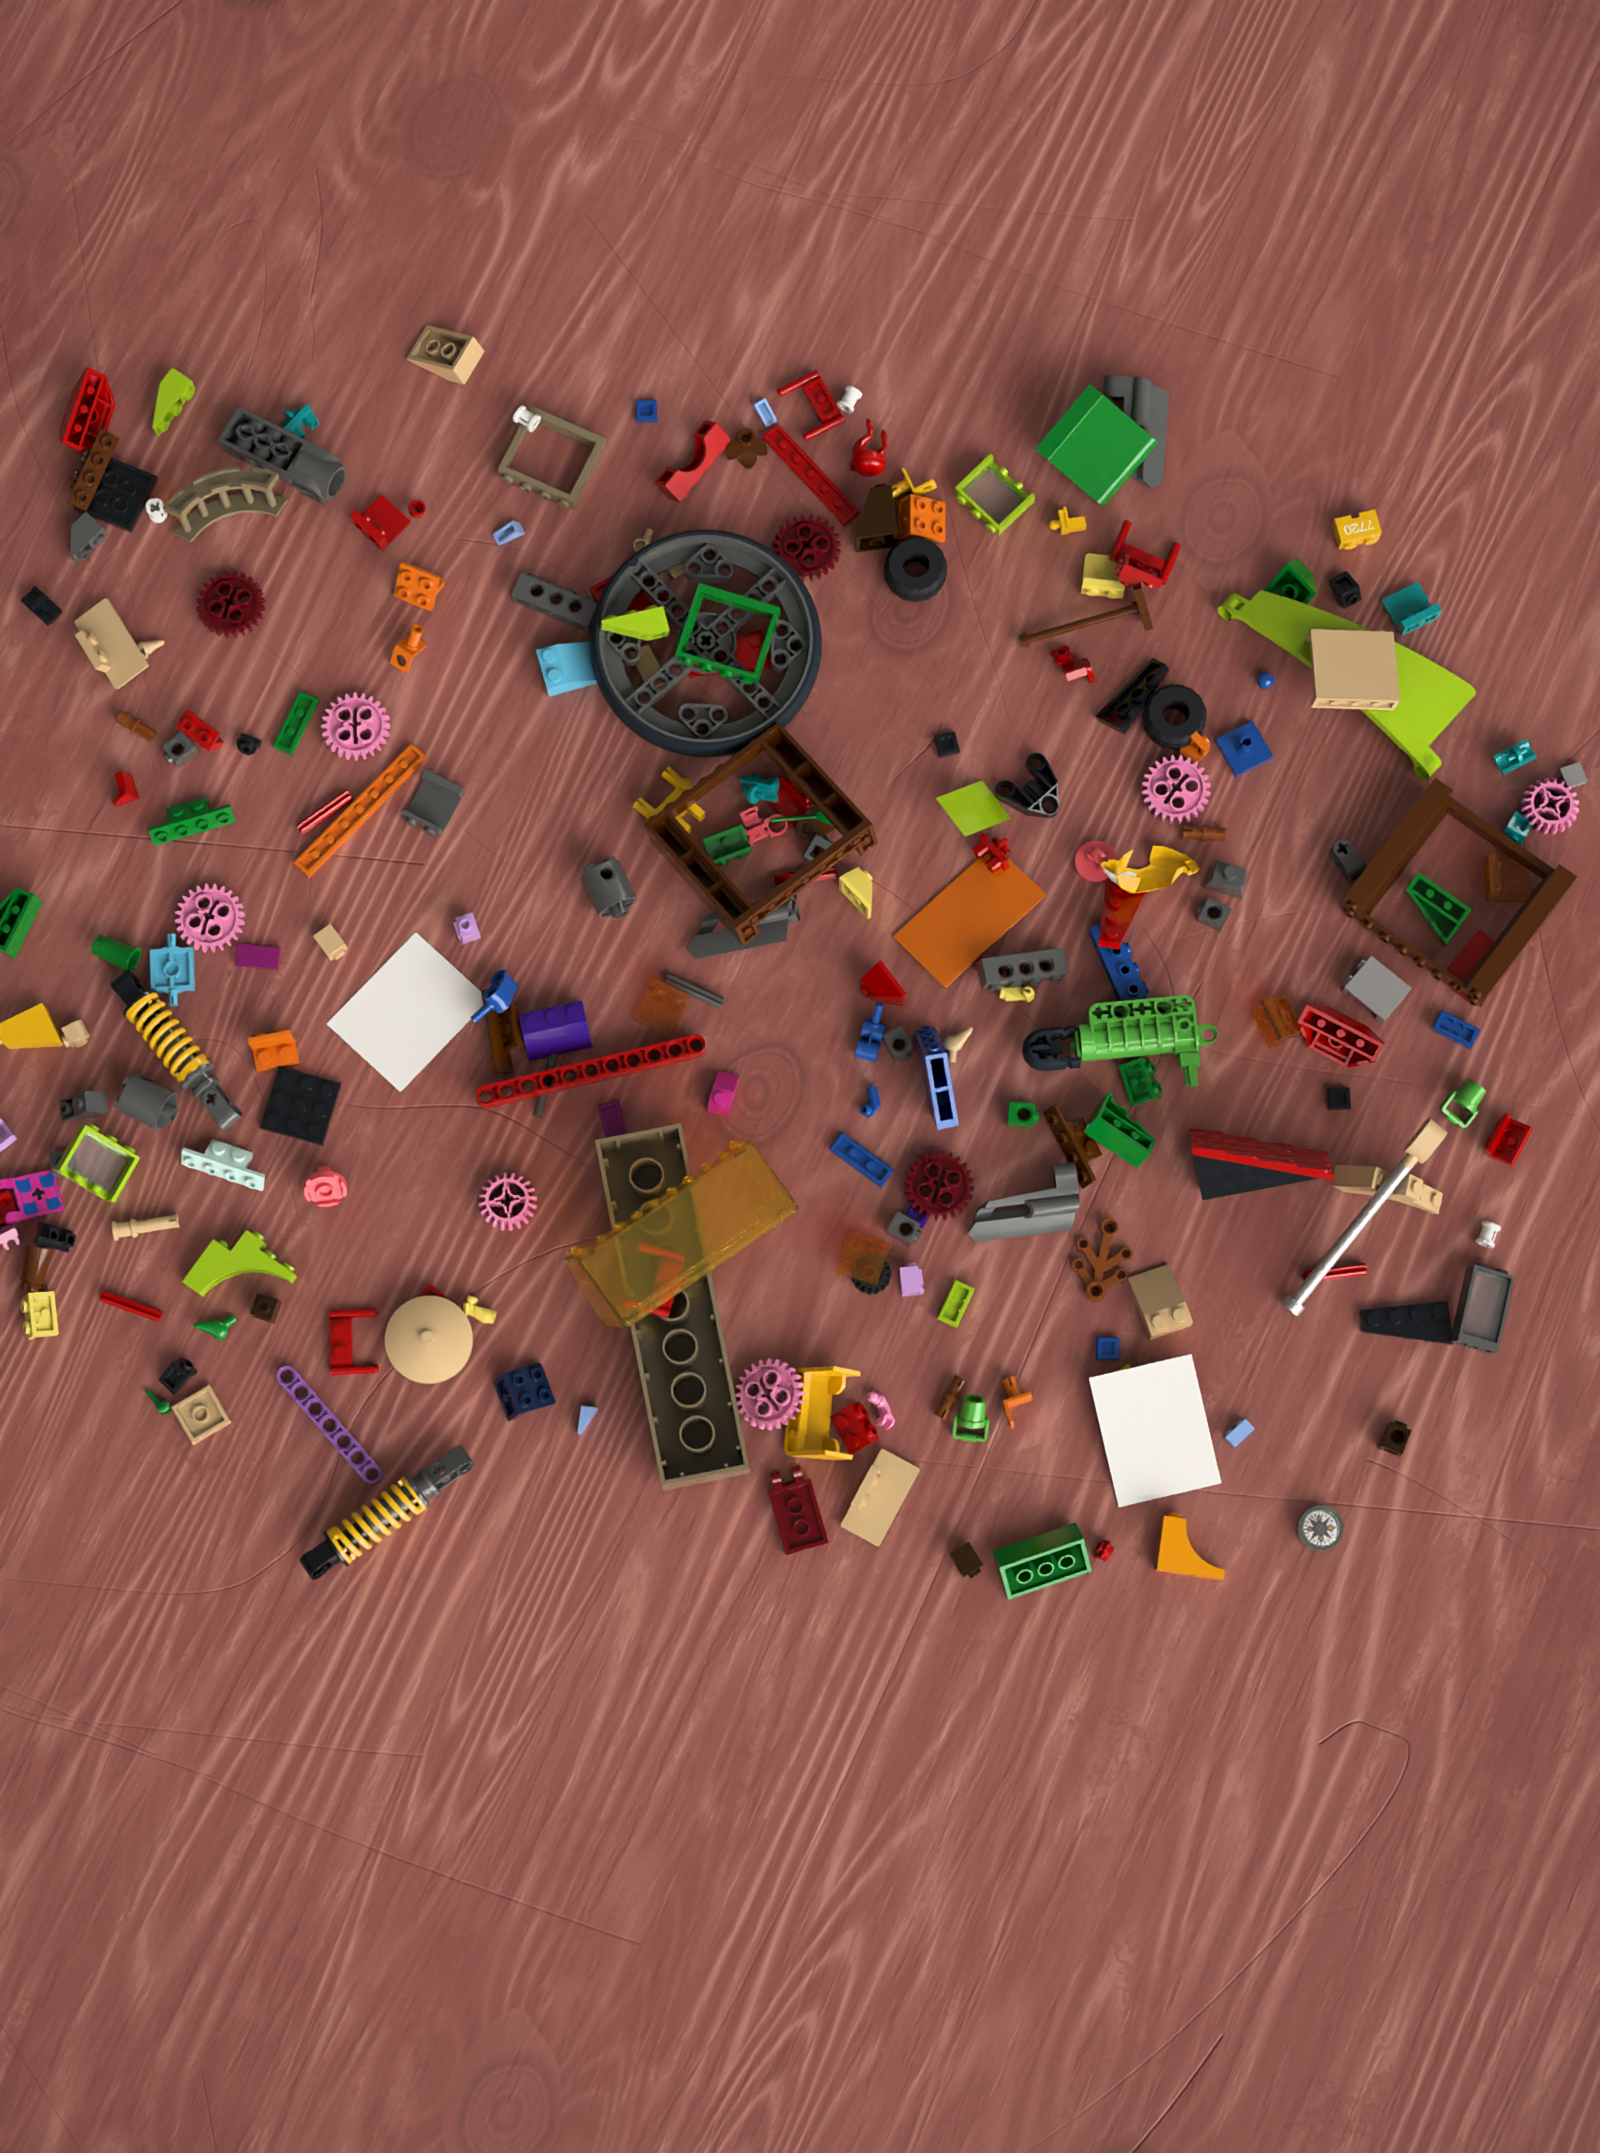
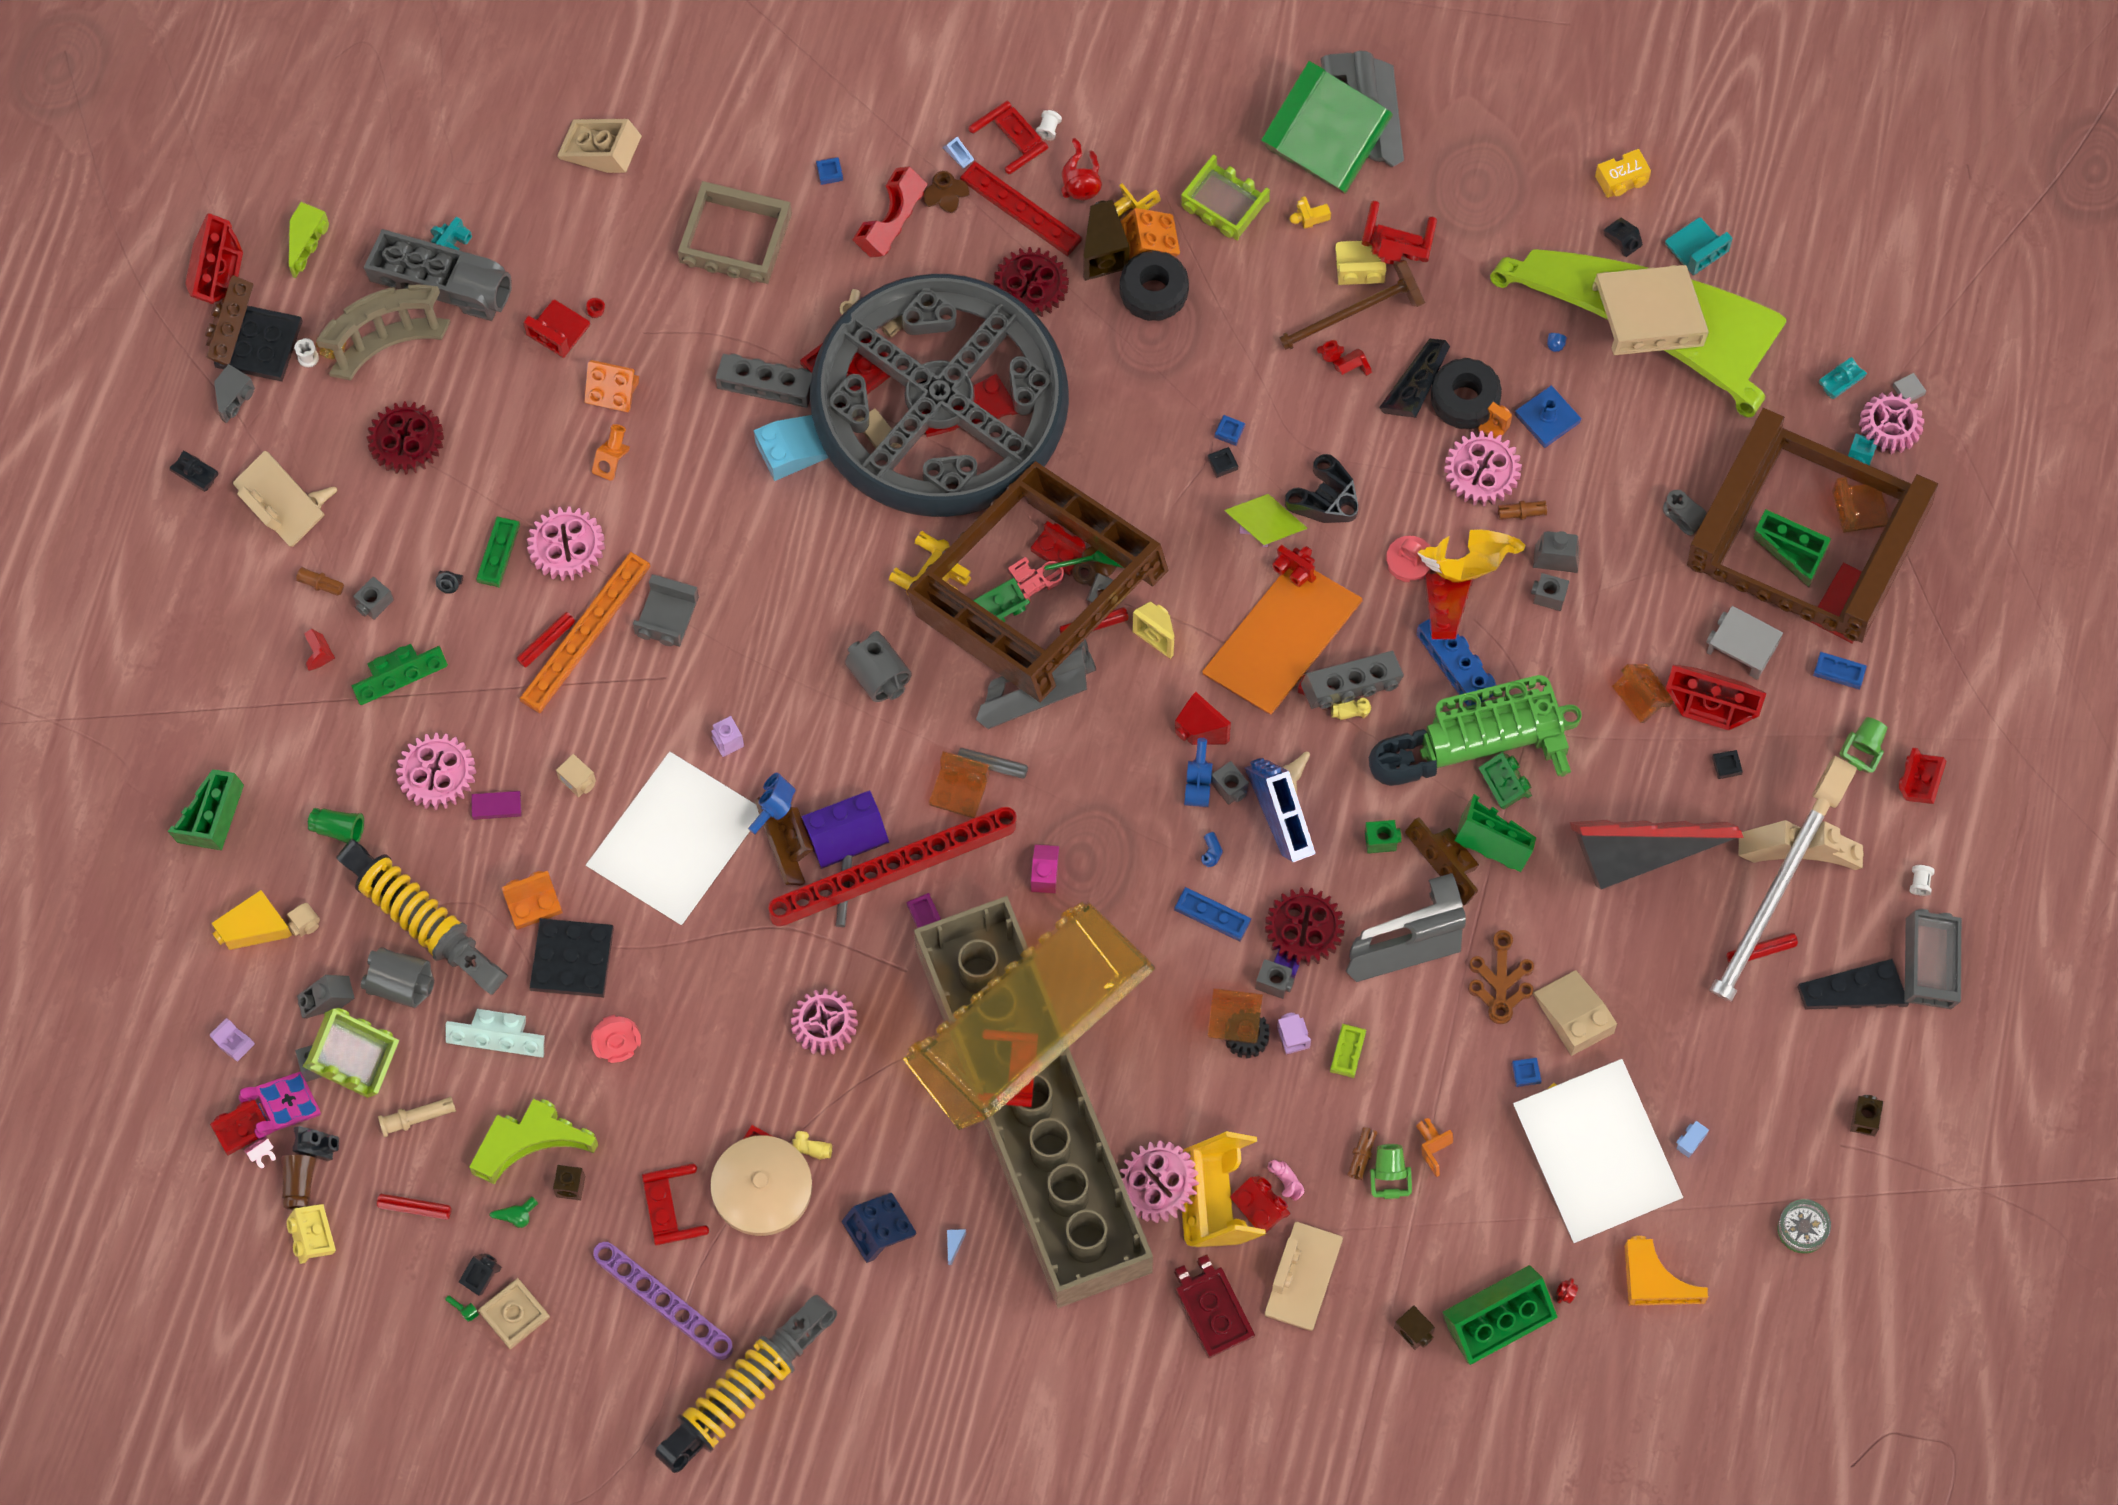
camera: 10 degrees left, 10 degrees down
medium azure plate [150,934,195,1006] -> none
red bracket [176,710,224,751] -> none
light blue piece [493,521,525,545] -> none
white bush [513,405,541,432] -> none
lime slope [600,605,669,641] -> none
green window [675,583,781,685] -> none
teal hips [739,773,780,804] -> none
green slope [1263,558,1318,604] -> none
none -> blue tile [1214,415,1245,446]

